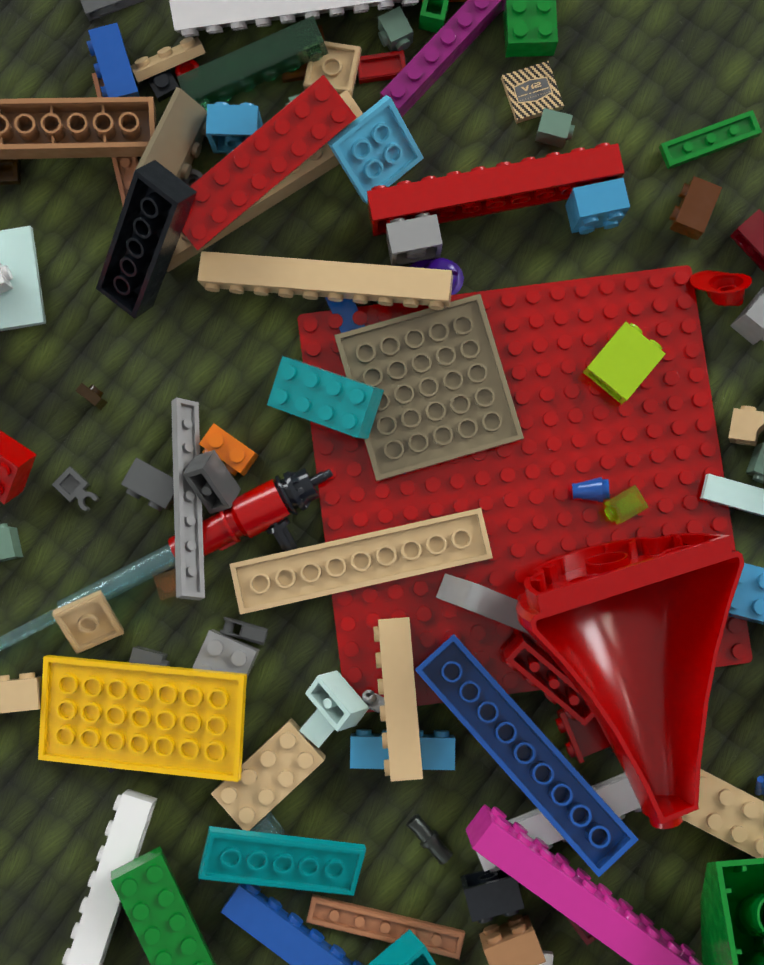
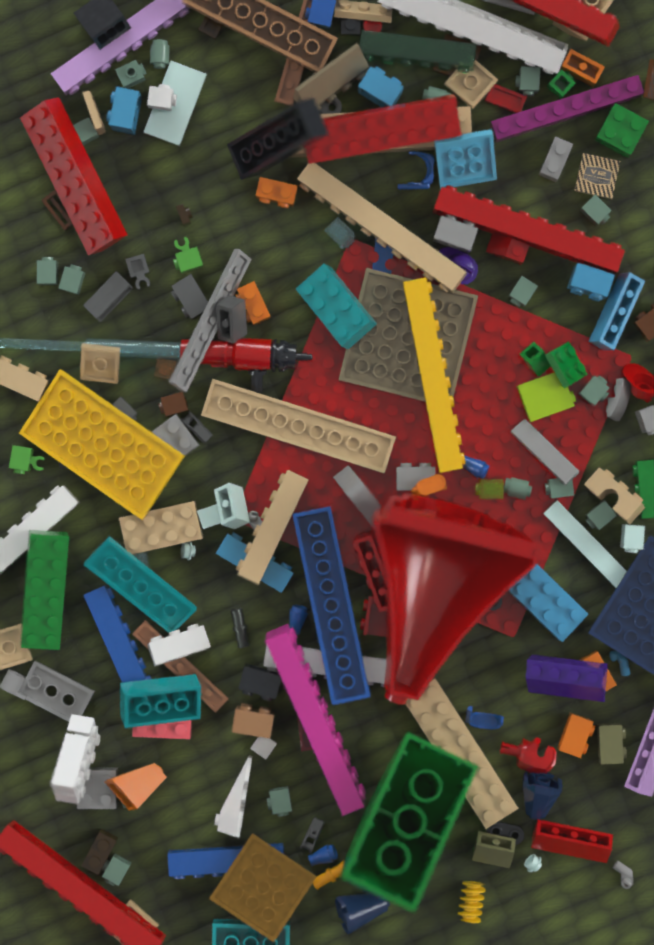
camera: 30 degrees right, 5 degrees up
none -> bright green brick [9,445,45,474]
none -> dark grey piece [83,271,133,322]
none -> white brick [147,624,211,667]
none -> reddish brown brick [158,392,189,417]
none -> bright green brick [173,237,204,274]
none -> light aqua plate [181,542,196,560]
none -> orange brick [255,177,298,209]
none -> blue cone [290,605,308,634]
none -> clear light blue brick [325,217,355,249]
none -> light grey brick [396,463,435,490]
none -> blue helmet [398,151,434,189]
none -> yellow brick [403,278,466,473]
none -> orange helmet [411,474,447,496]
none -> red slope [486,234,529,265]
none -> sand green brick [503,477,532,500]
none -> sand green brick [508,276,538,307]
none -> light grey tile [511,419,579,486]
none -> green brick [520,342,551,377]
none -> light grey brick [539,137,573,182]
none -> green plate [545,342,588,388]
none -> sand green brick [545,478,574,498]
none -> sand green brick [578,375,610,406]
none -> dark azure brick [588,272,645,350]
none -> light grey slope [606,378,631,421]

